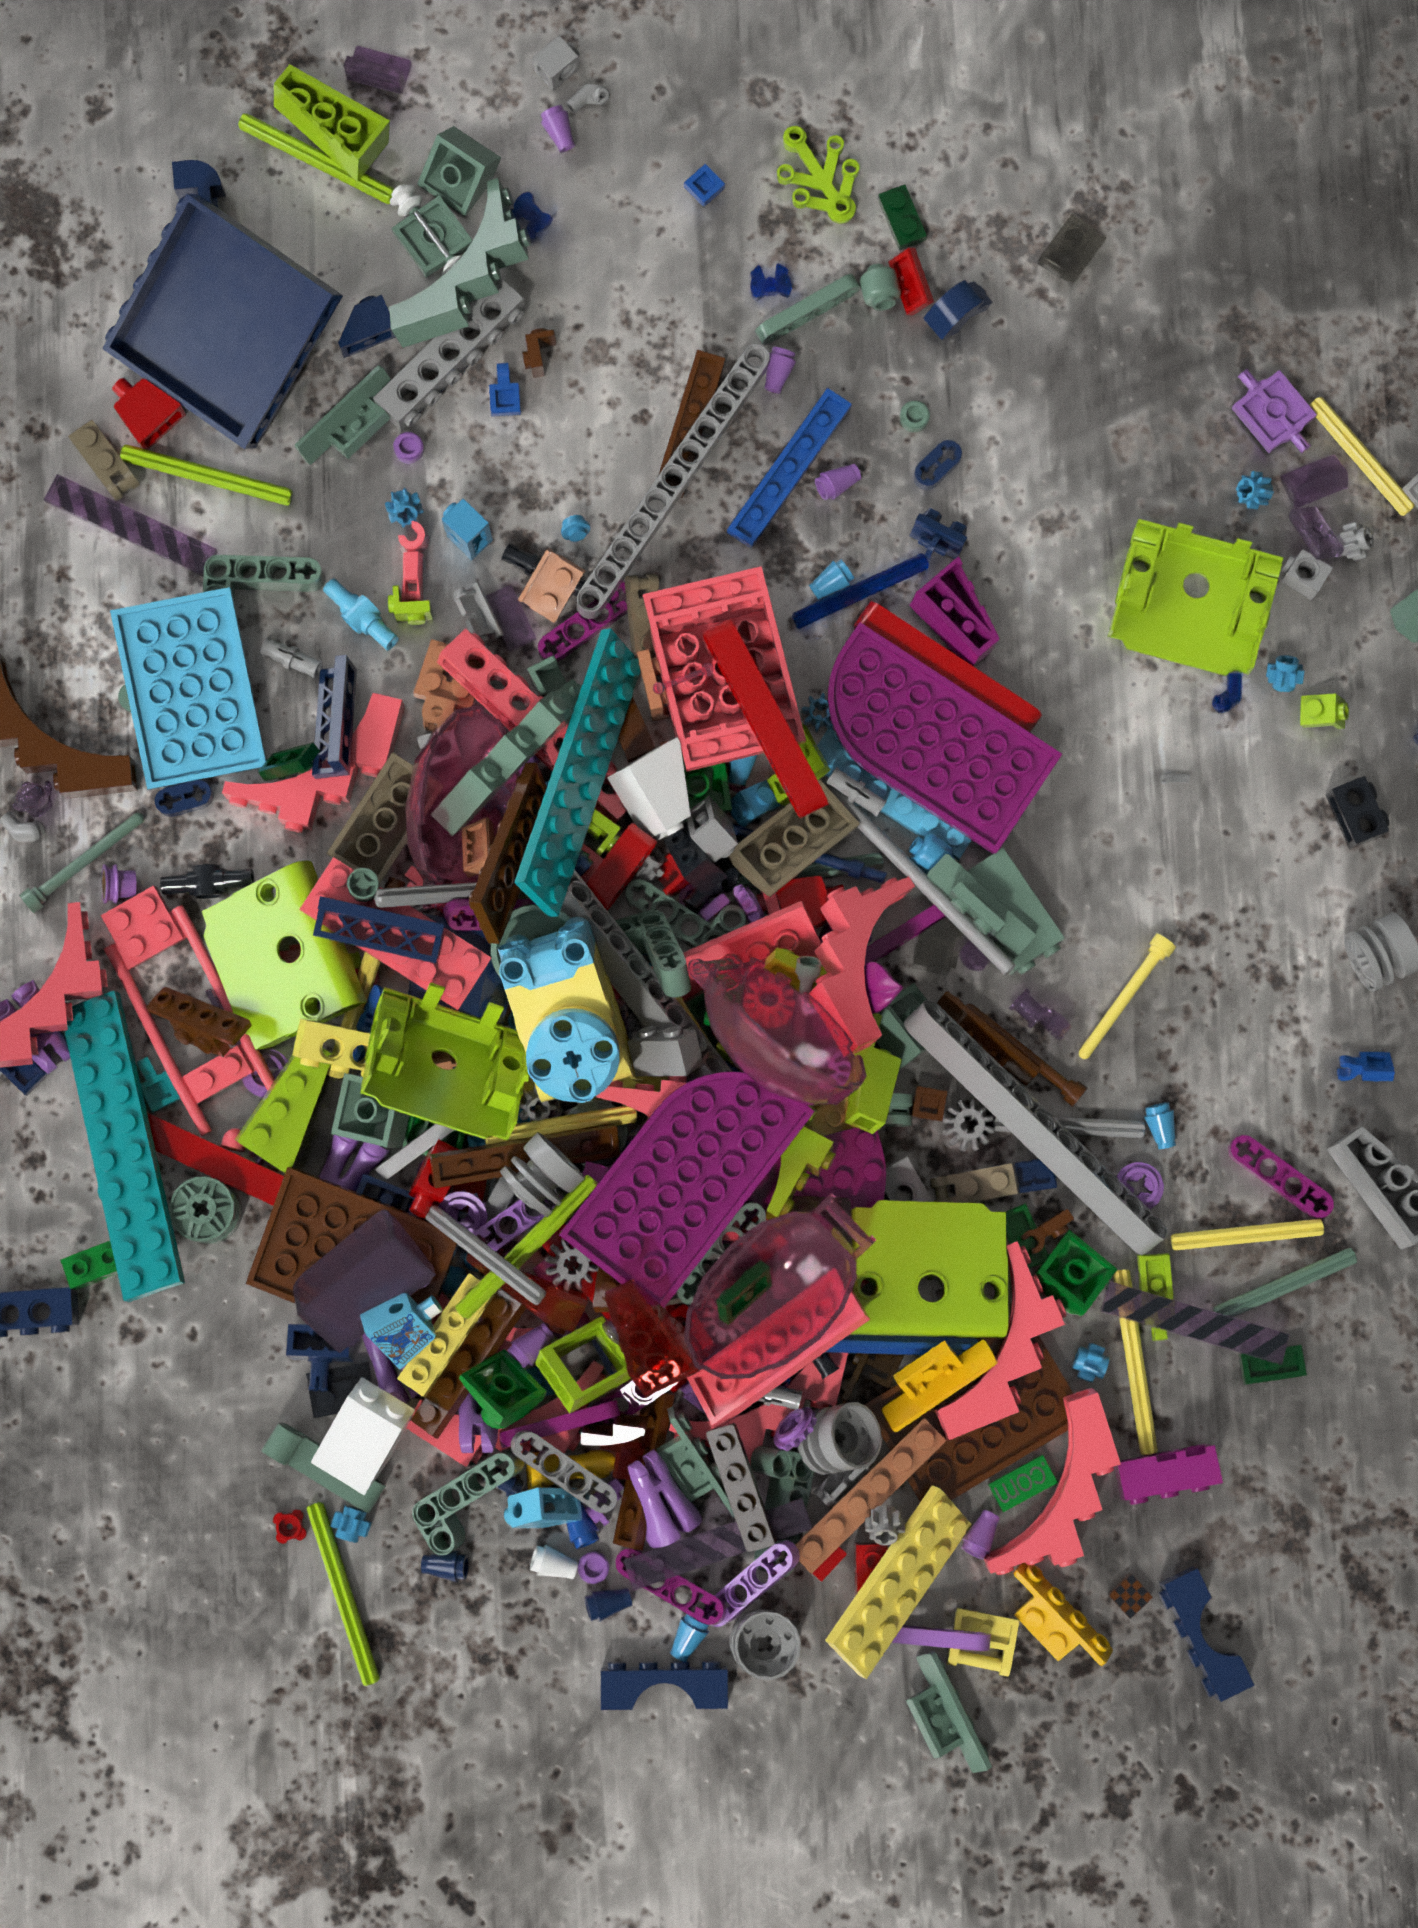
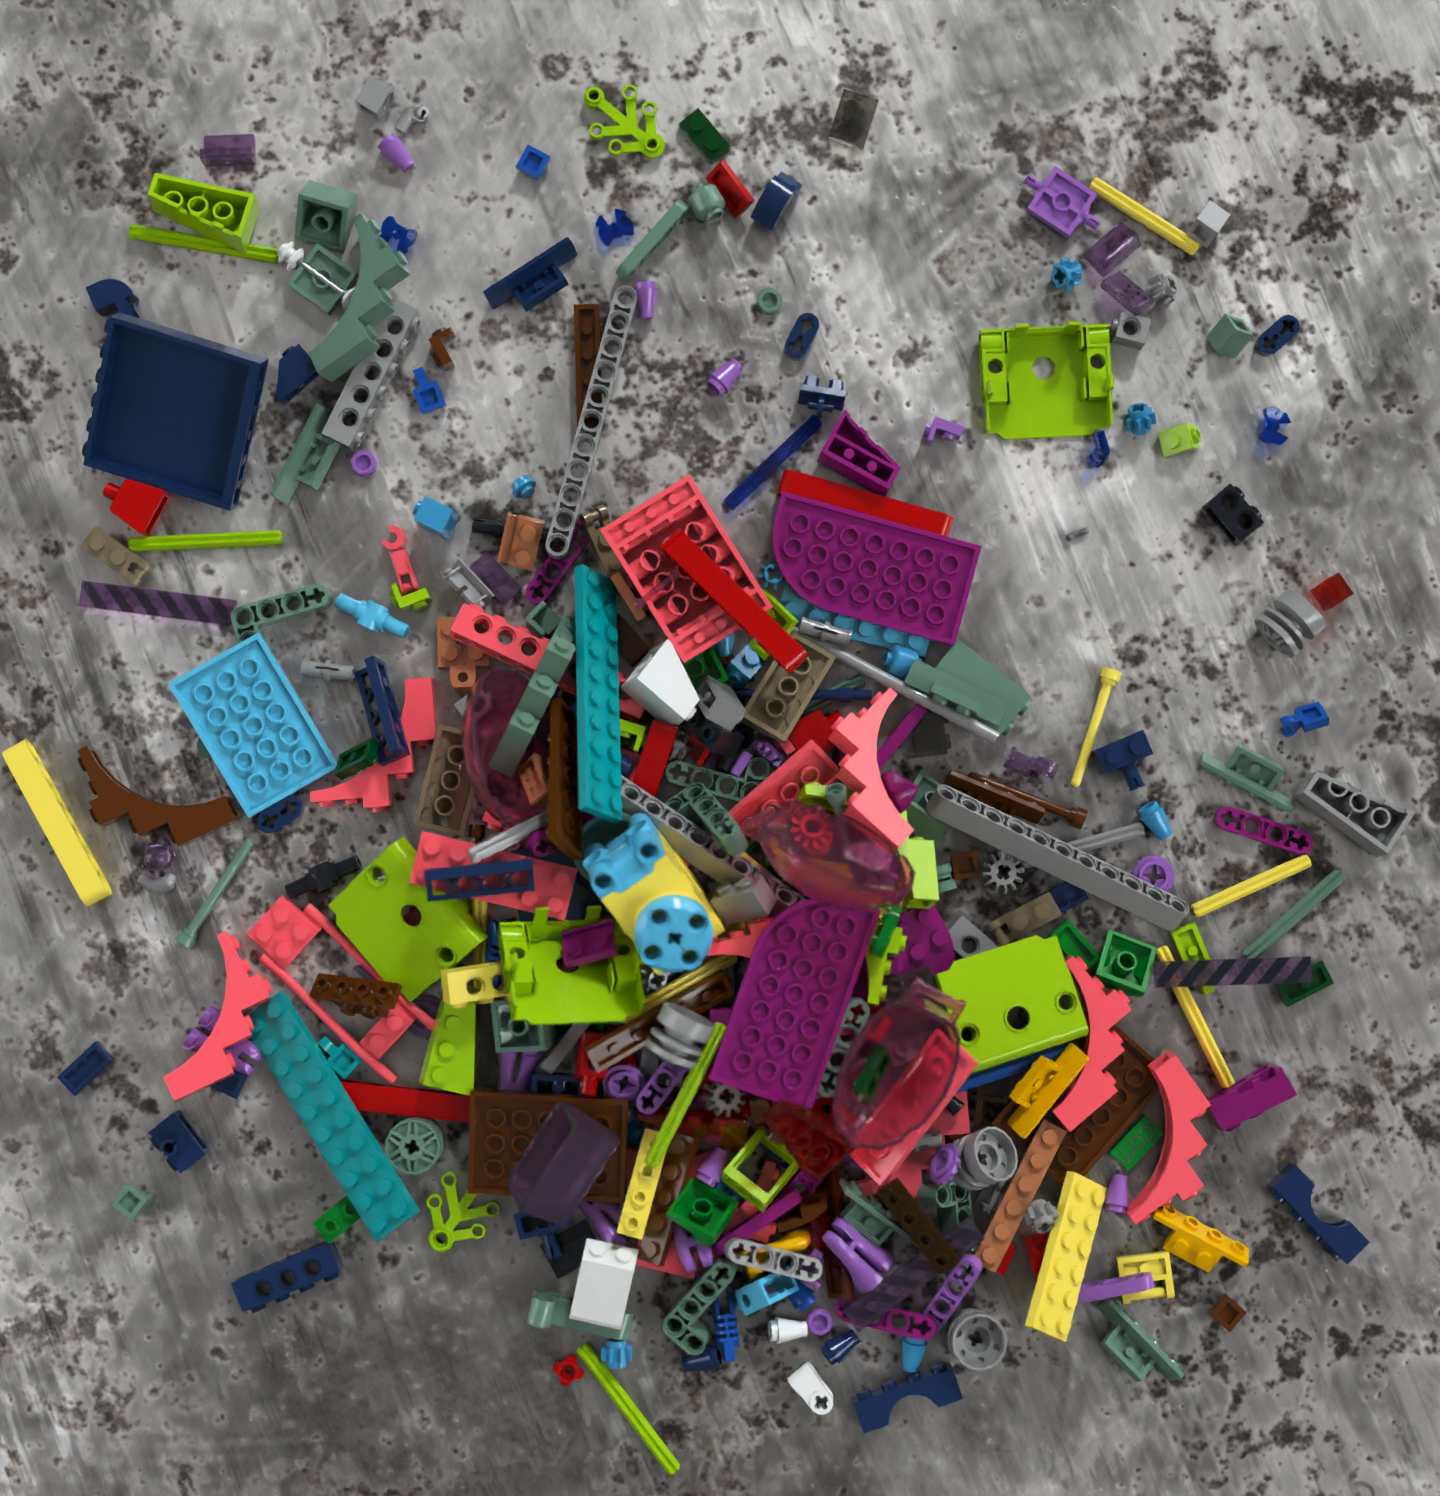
camera: 20 degrees left, 5 degrees up
medium lavender piece [101,864,136,904] -> none
coral hinge [220,1128,246,1152] -> none
sand green wheel [347,868,380,902] -> none
medium azure torso [360,1293,442,1369] -> none
dark azure gear [385,488,424,527] -> none
light grey axle [425,1205,546,1305] -> none
blue plate [727,388,852,549] -> none
dark azure cone [808,559,855,600] -> none
clear purple plate [960,940,991,971] -> none
reddish brown plate [1020,1209,1074,1255] -> none
dark azure gear [1072,1343,1110,1383] -> none
tile [1107,1573,1153,1619] -> none
none -> lime plant [426,1171,501,1252]
none -> dark blue bracket [483,237,578,312]
none -> magenta plate [561,919,618,968]
none -> blue hinge [711,1291,740,1362]
none -> white piece [787,1361,833,1415]
none -> green plate [869,905,903,958]
none -> medium lavender bracket [923,417,964,446]
none -> dark blue brick [1091,730,1153,791]
none -> sand green bracket [1200,743,1294,813]
none -> reddish brown plate [1208,1293,1247,1332]

